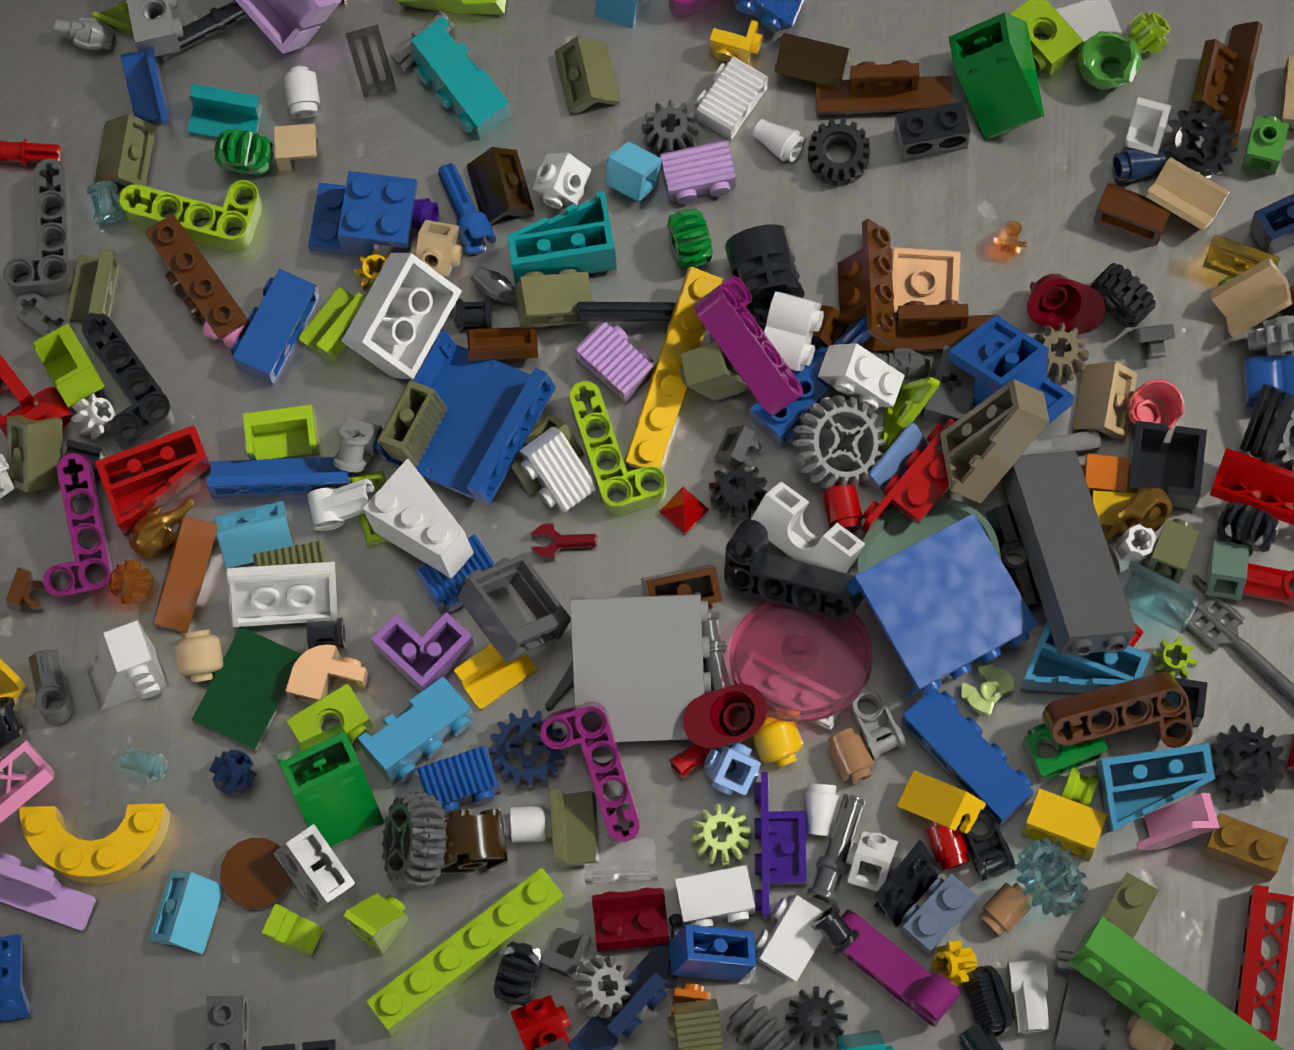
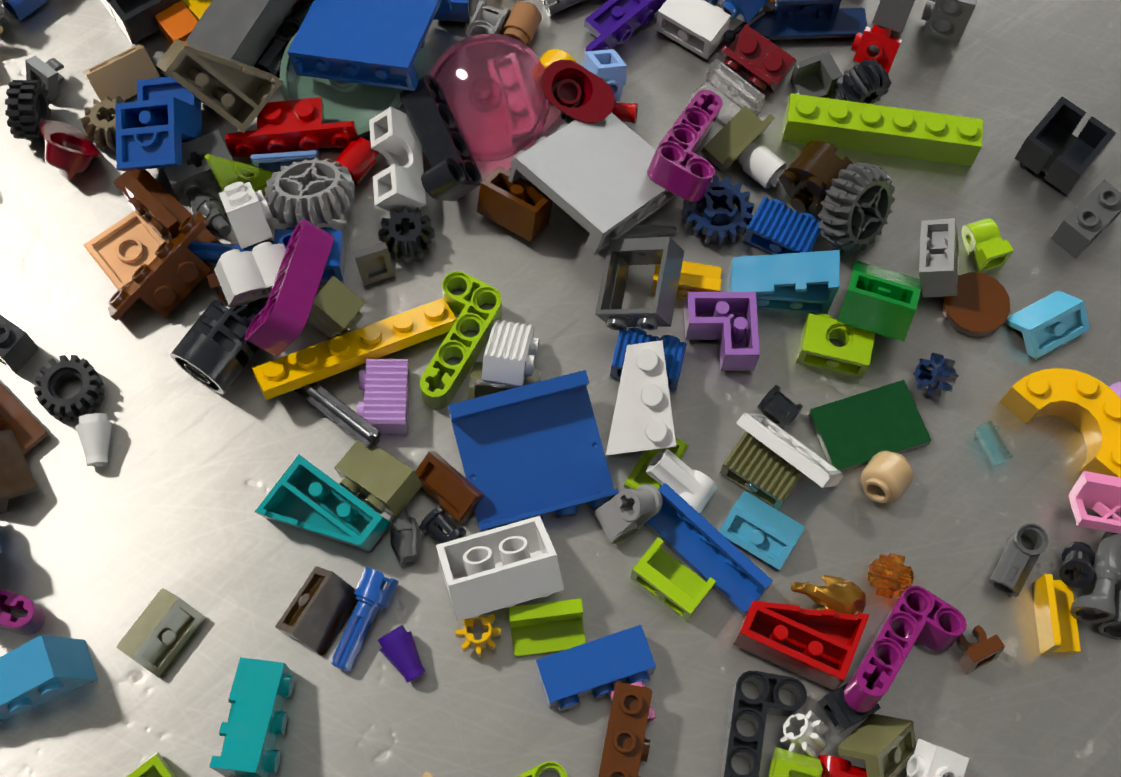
camera: 140 degrees left, 5 degrees down
white wedge [87,620,168,710] -> none
dark orange slope [152,516,218,633] -> none
light nougat brick [286,645,370,705] -> none
blue bracket [308,171,418,258] -> none
lime slope [343,893,409,955] -> none
olive brick [377,380,448,467] -> none
tan brick [410,220,462,277] -> none
dark red bar [531,523,599,561] -> none
white brick [532,152,591,209] -> none
light grey gear [568,955,633,1018] -> none
medium azure brick [605,141,662,202] -> none
dark grey gear [642,99,700,156] -> none
red slope [659,487,709,535] -> none
lavender brick [660,140,736,204] -> none
green gear [667,208,713,268] -> none
yellowish green gear [691,804,752,867] -> none
white brick [695,57,768,141] -> none
yellow bracket [710,20,763,64] -> none
white cone [803,783,839,836] -> none
clear orange plate [994,220,1029,253] -> none
coral hair [1127,379,1185,431] -> none

